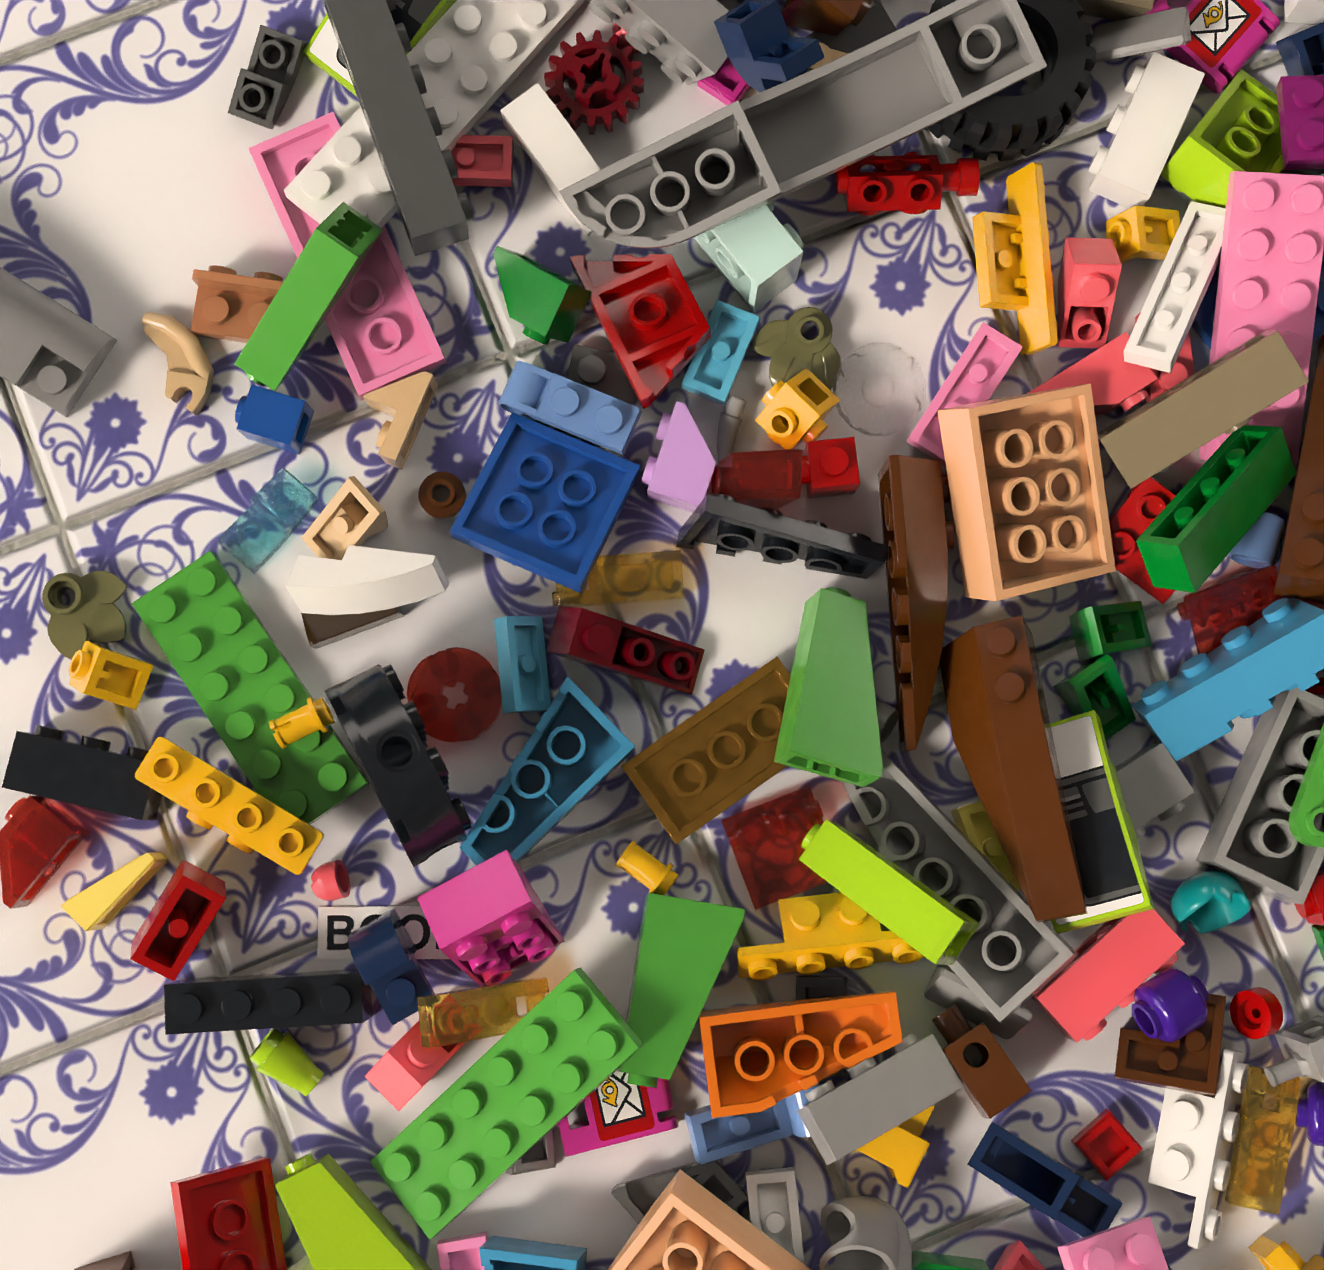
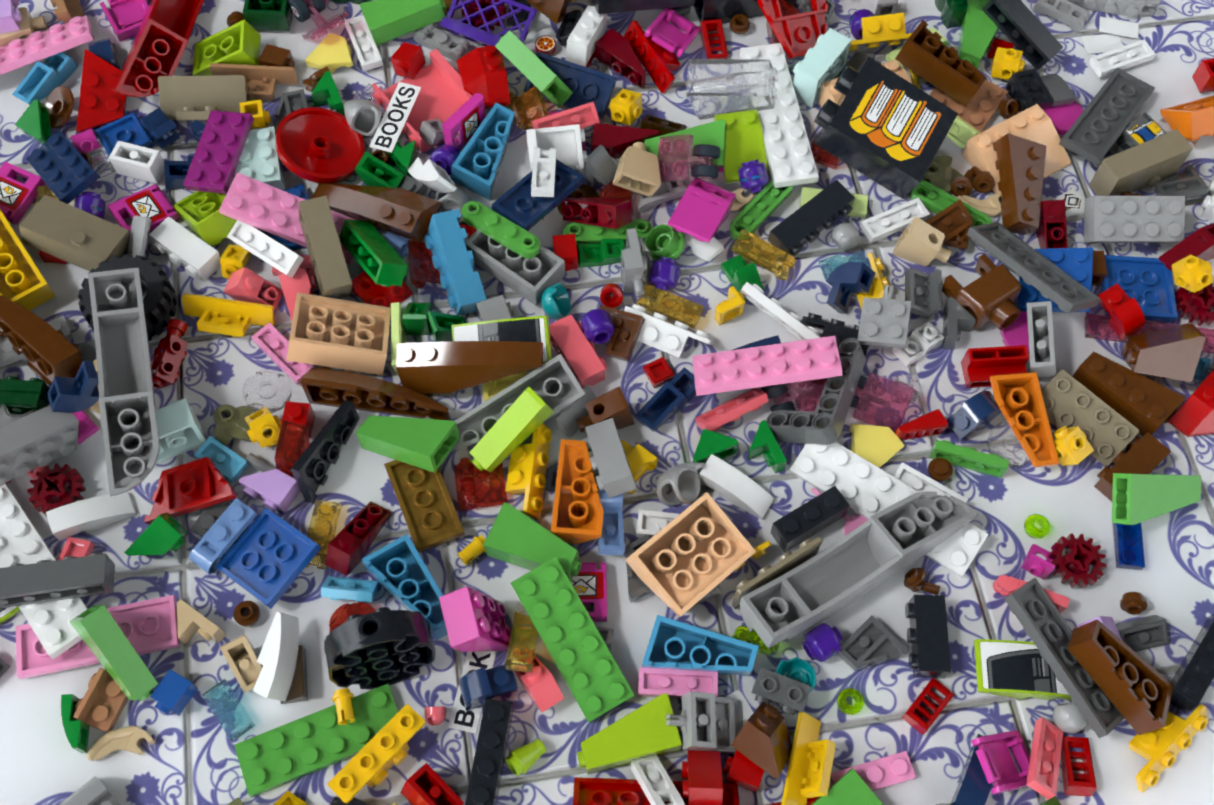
camera: 80 degrees left, 20 degrees down
none -> green slope [61,694,90,753]
none -> yellowish green tile [391,302,406,376]

